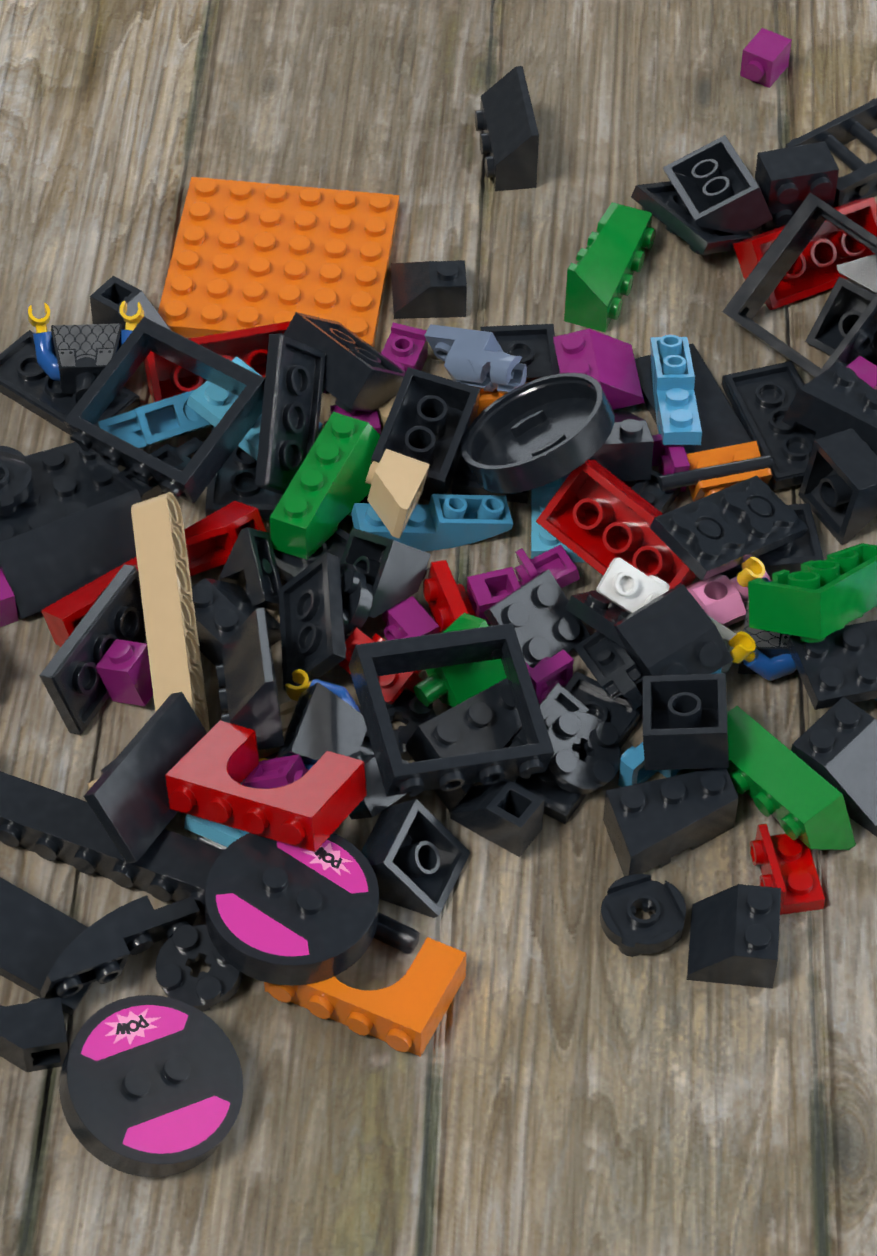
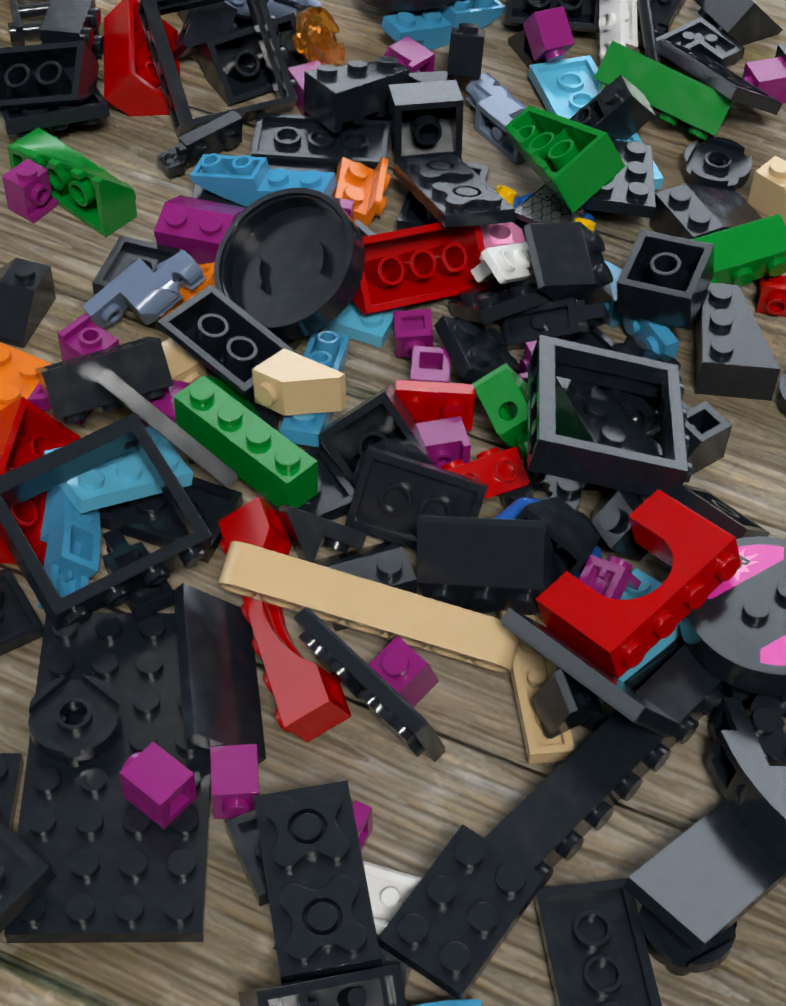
camera: 70 degrees left, 0 degrees up
black bar [658,455,773,491] -> none
none -> magenta brick [2,158,58,224]
none -> black hinge [157,111,243,178]

